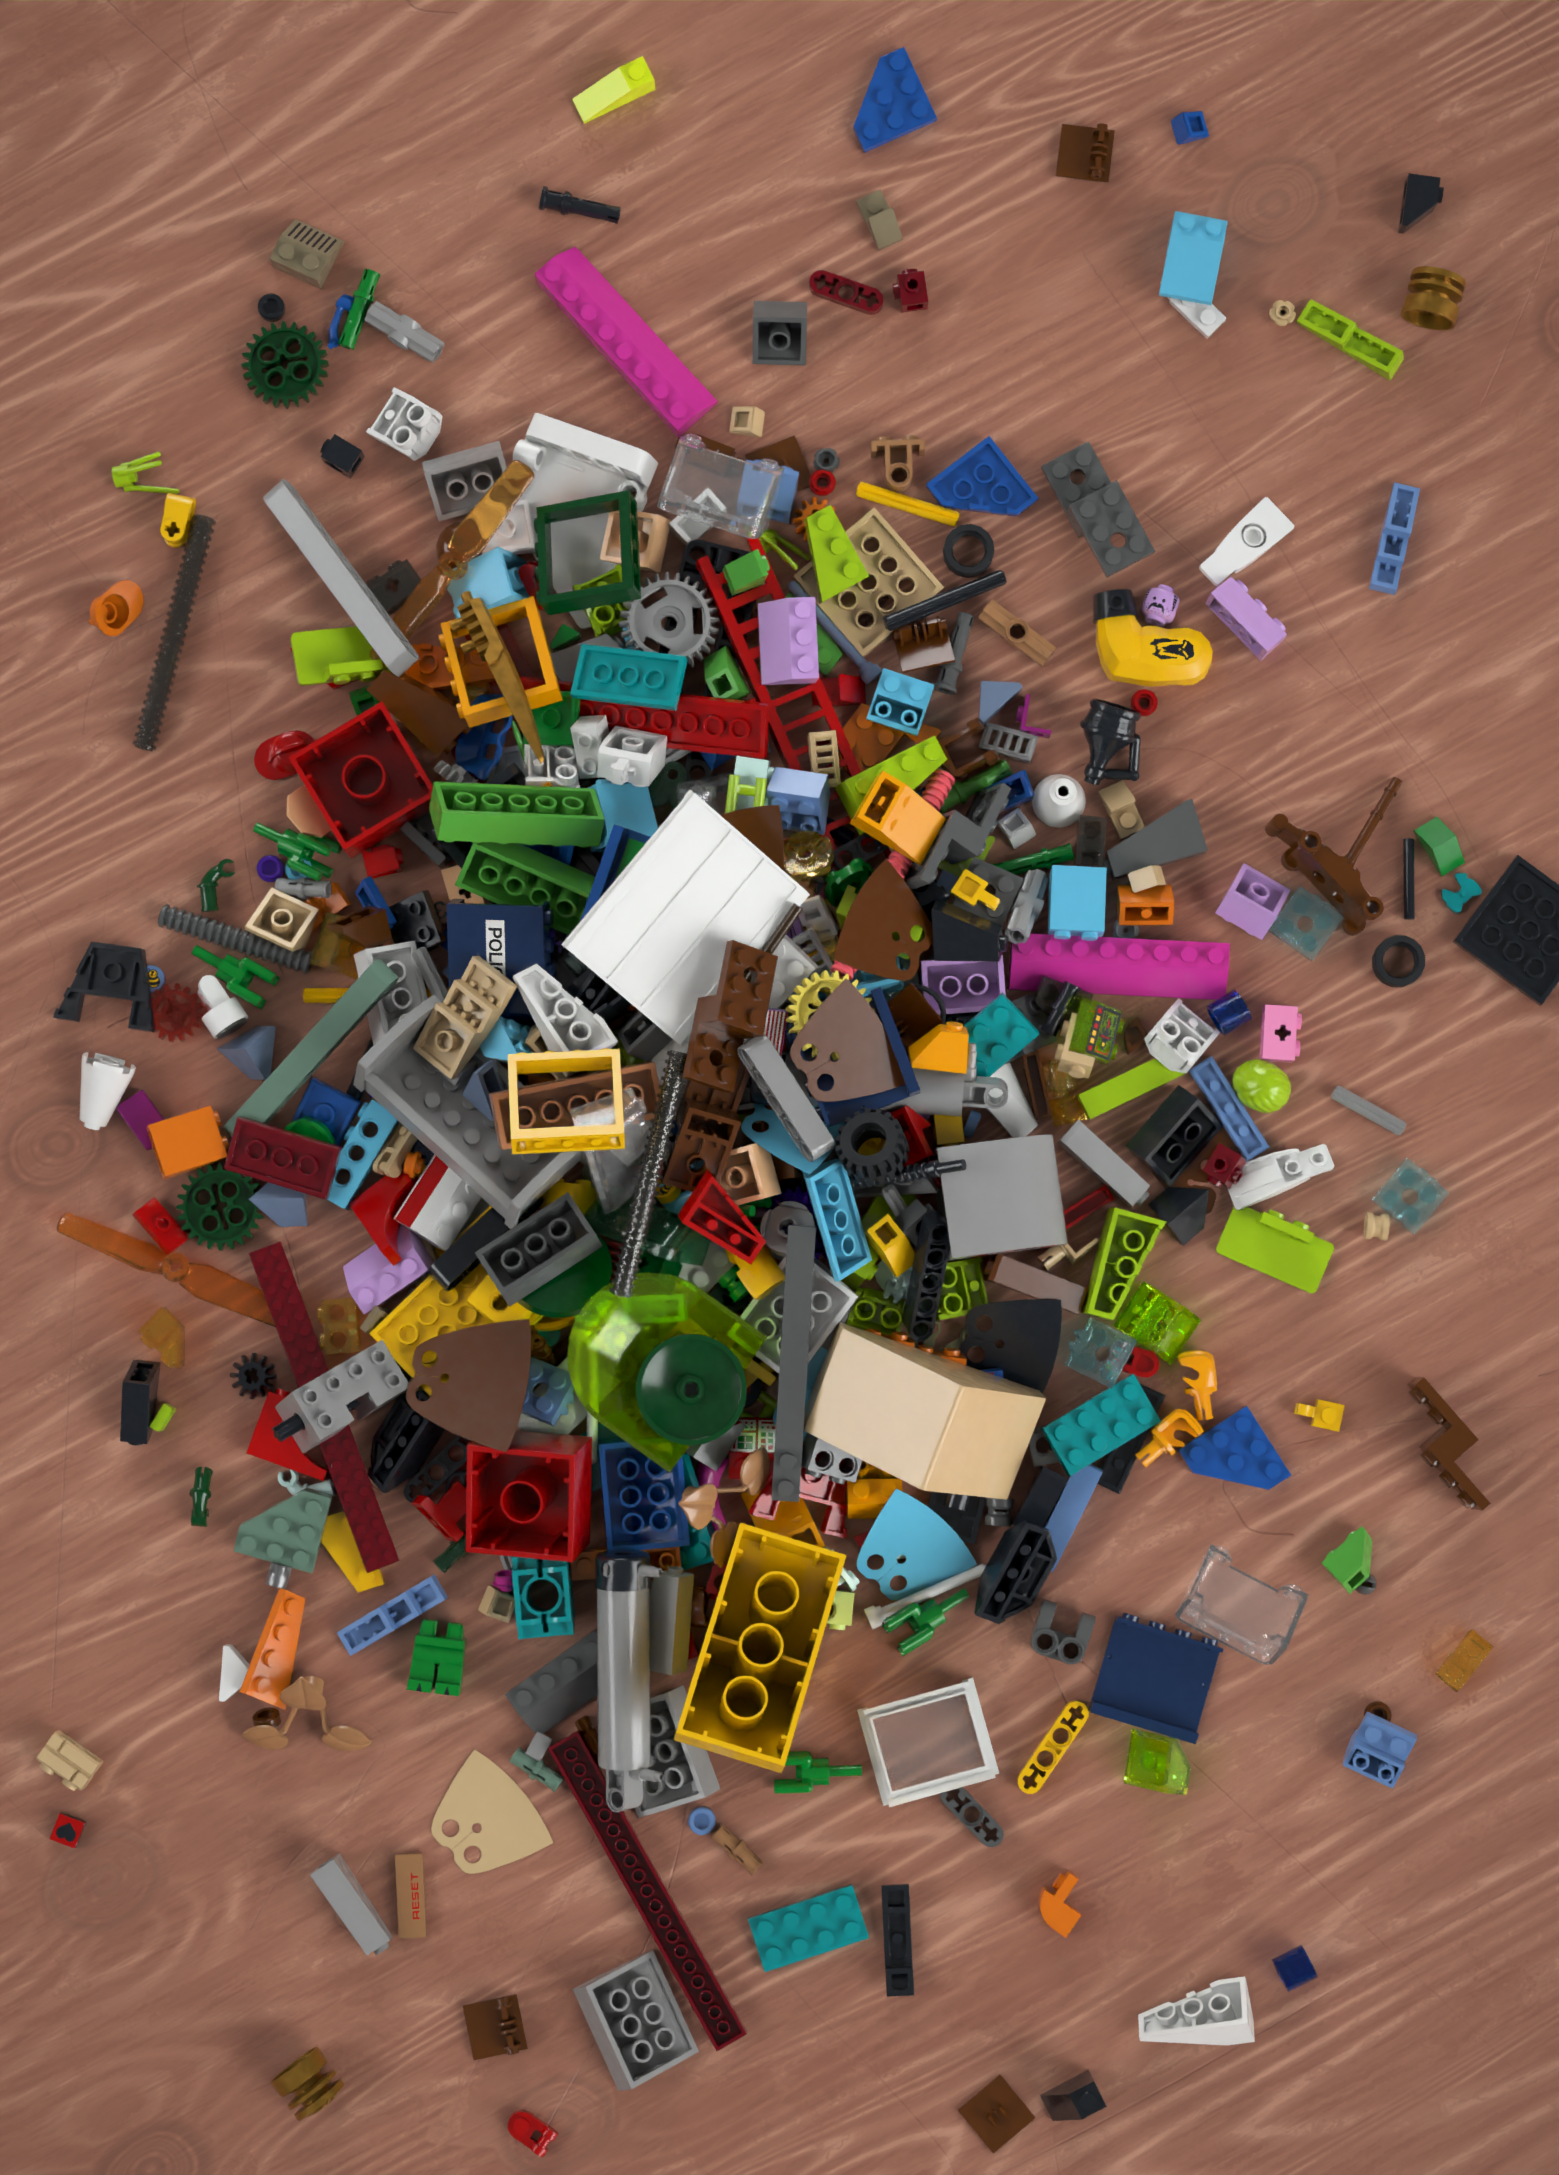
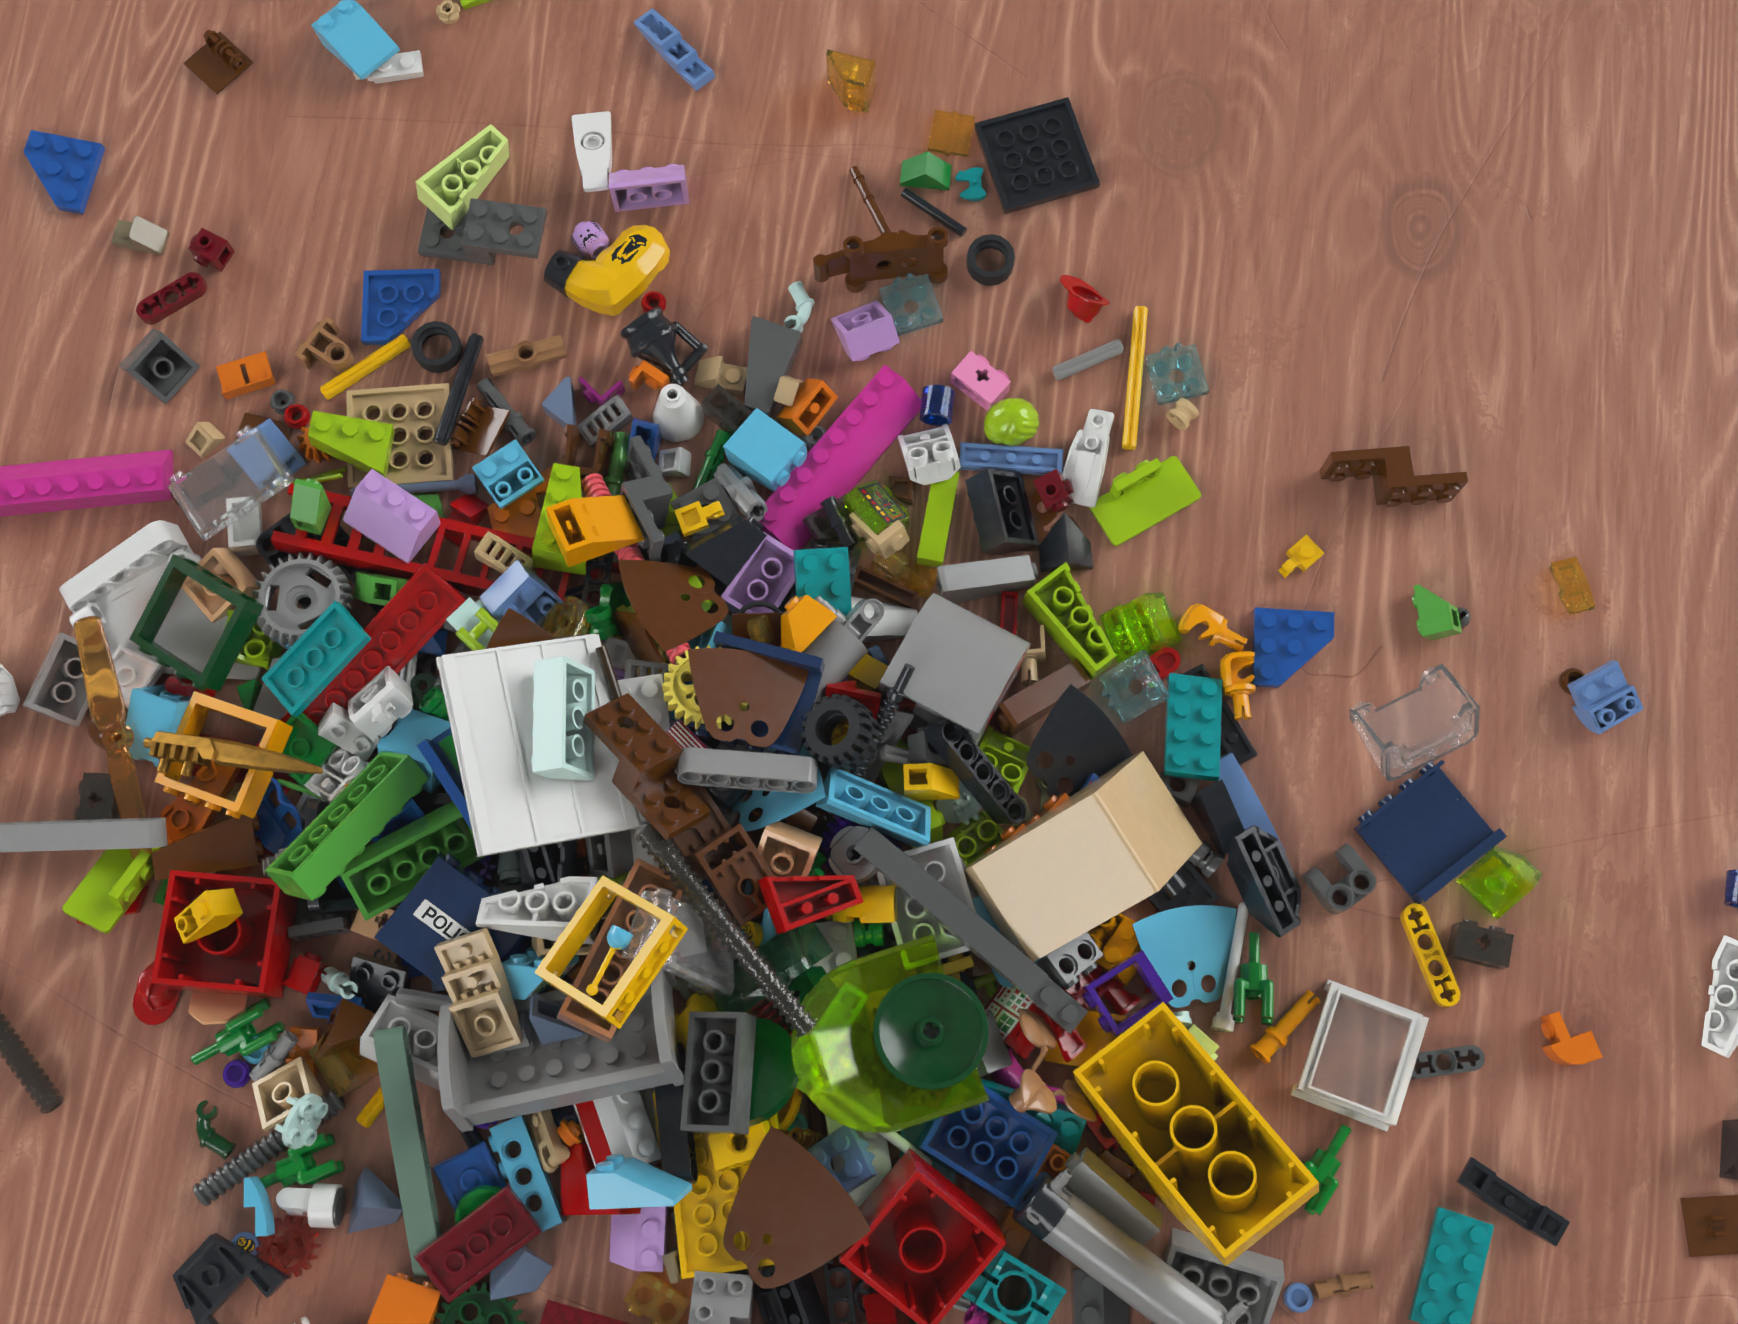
camera: 55 degrees left, 10 degrees down
none -> yellow slope [174,888,243,944]
none -> orange piece [216,351,276,400]
none -> medium azure slope [244,1176,275,1237]
none -> light aqua plate [275,1093,328,1150]
none -> light aqua pin [321,966,358,999]
none -> yellowish green wedge [415,124,509,230]
none -> green wheel [419,687,449,721]
none -> light aqua slope [531,656,595,781]
none -> green wheel [584,605,618,640]
none -> hinge [586,925,634,996]
none -> medium azure slope [586,1154,692,1210]
none -> reddish brown piece [613,611,664,663]
none -> orange bracket [629,360,671,391]
none -> clear yellow slope [747,615,775,644]
none -> light aqua piece [784,281,815,333]
none -> clear yellow slope [826,49,876,113]
none -> clear yellow piece [928,110,975,157]
none -> red piece [1060,275,1110,323]
none -> dark purple window [1082,950,1174,1036]
none -> yellow axle [1122,306,1148,450]
none -> light orange pin [1249,990,1321,1064]
none -> clear smoke brick [1446,919,1514,970]

